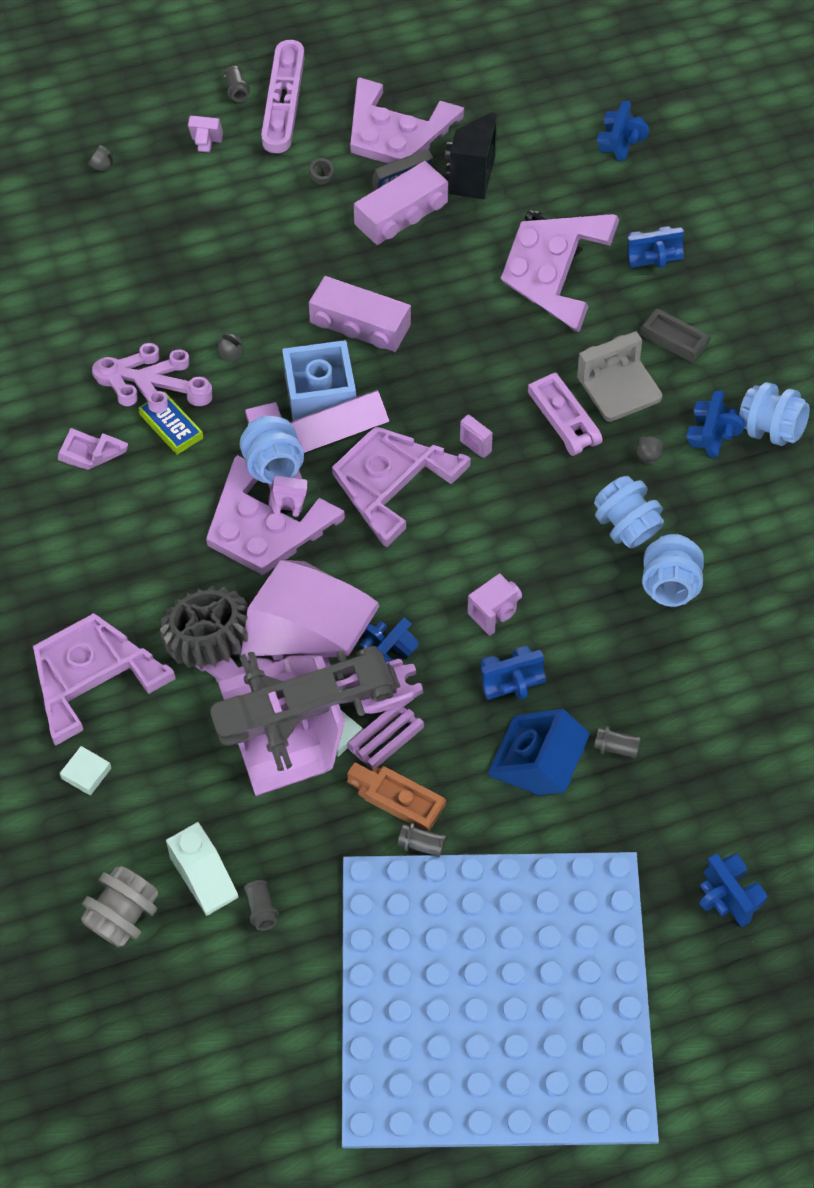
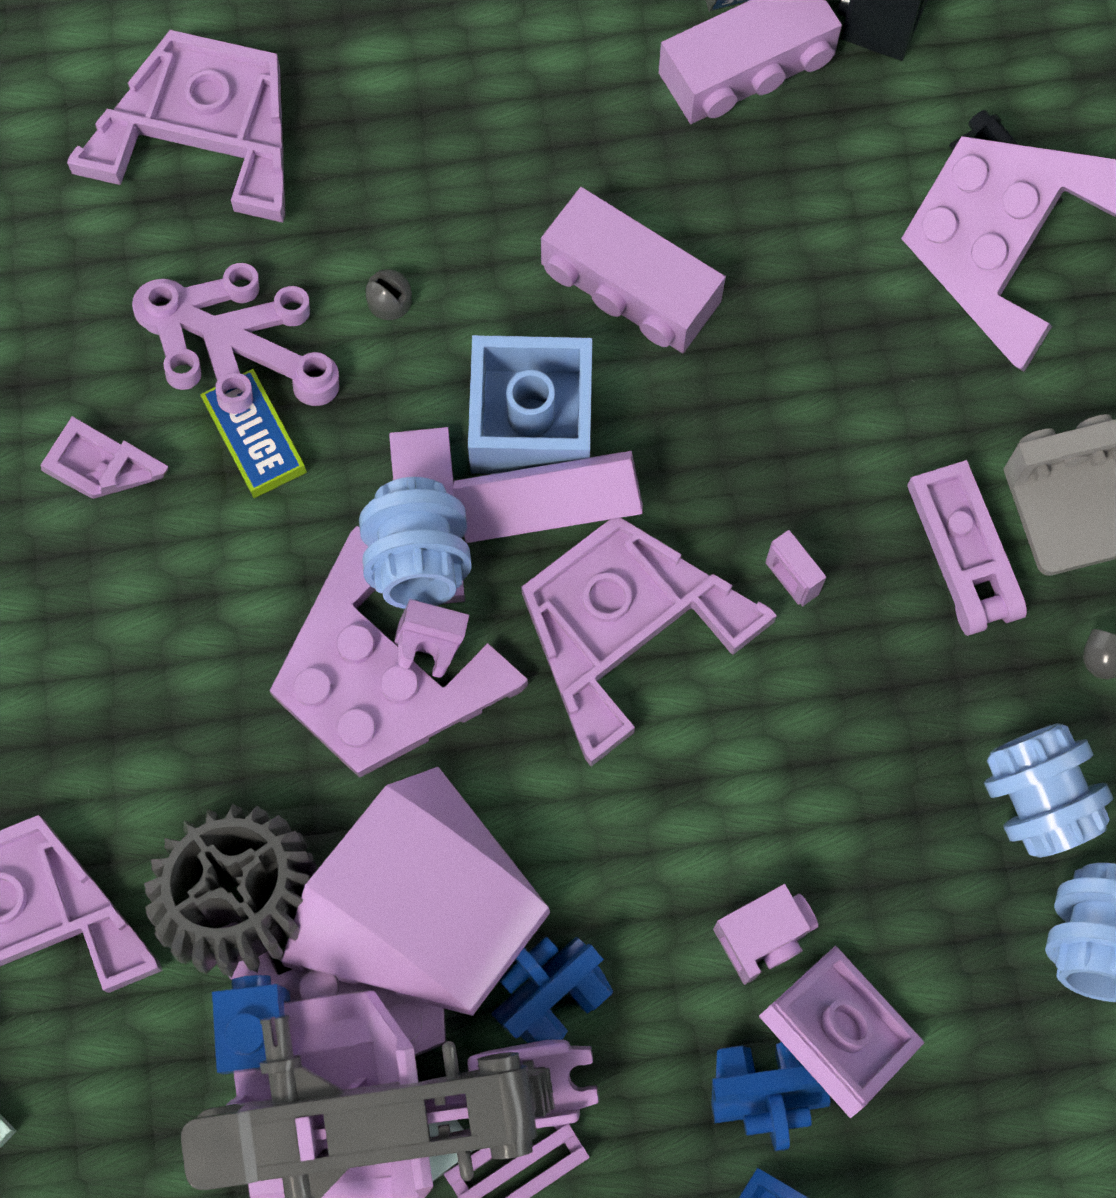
camera: 10 degrees right, 15 degrees up
none -> lavender wing [67,30,285,223]
none -> blue bracket [212,975,291,1075]
none -> lavender tile [759,946,924,1118]

